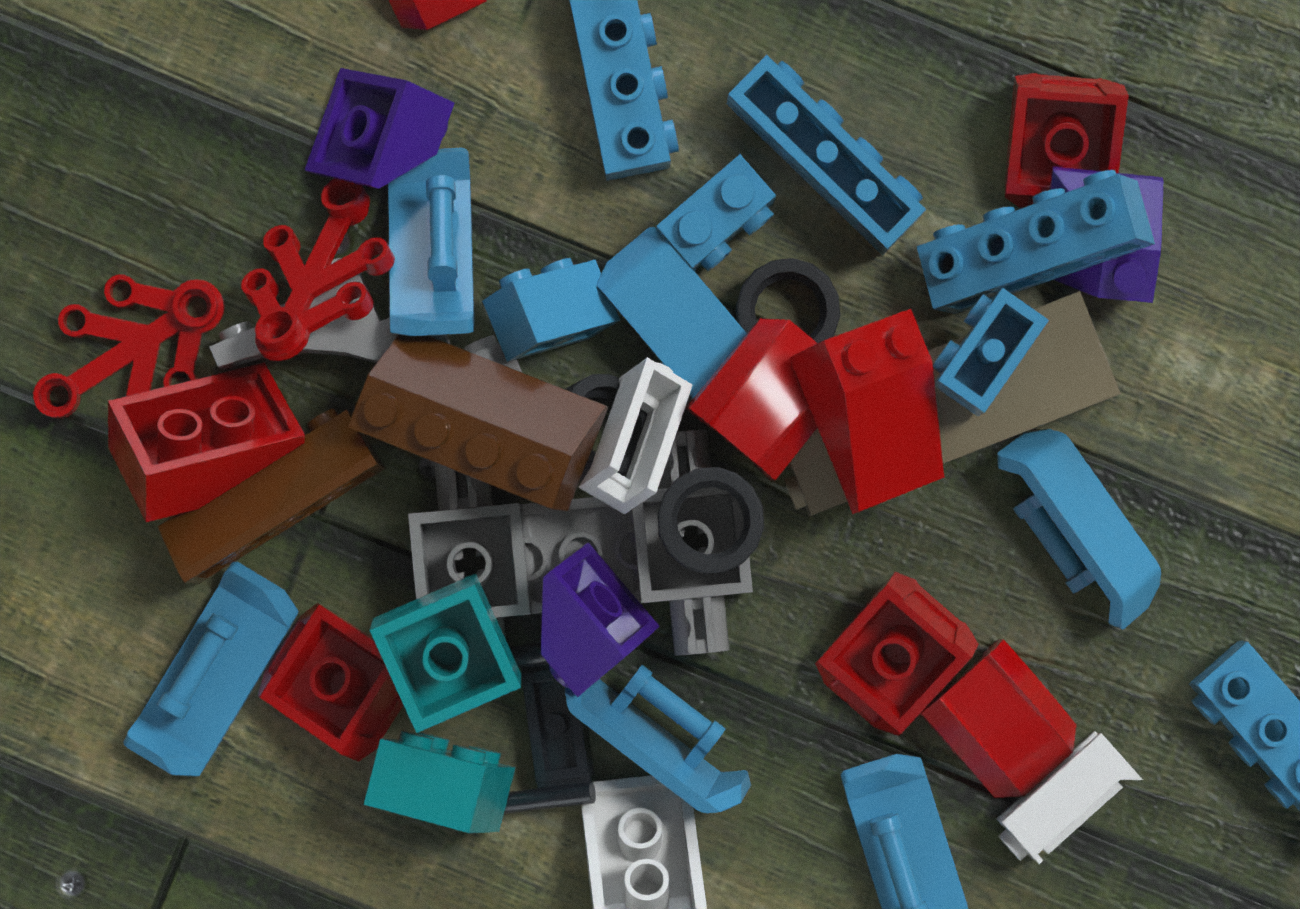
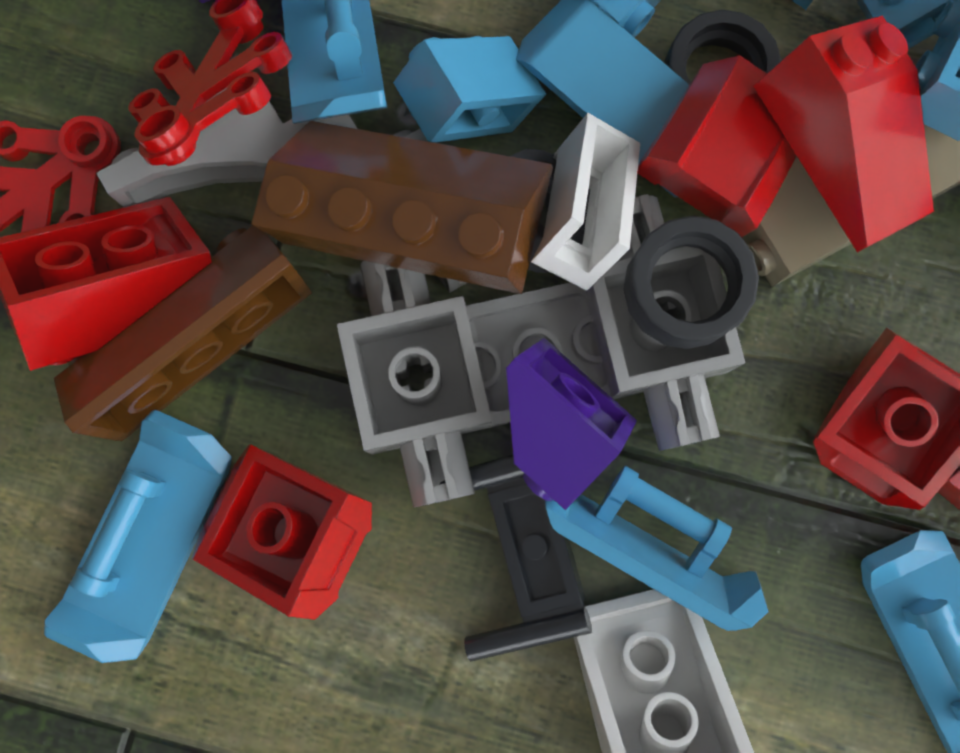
camera: 10 degrees left, 5 degrees down
teal brick [363,731,516,833] -> none
teal brick [369,573,521,733] -> none

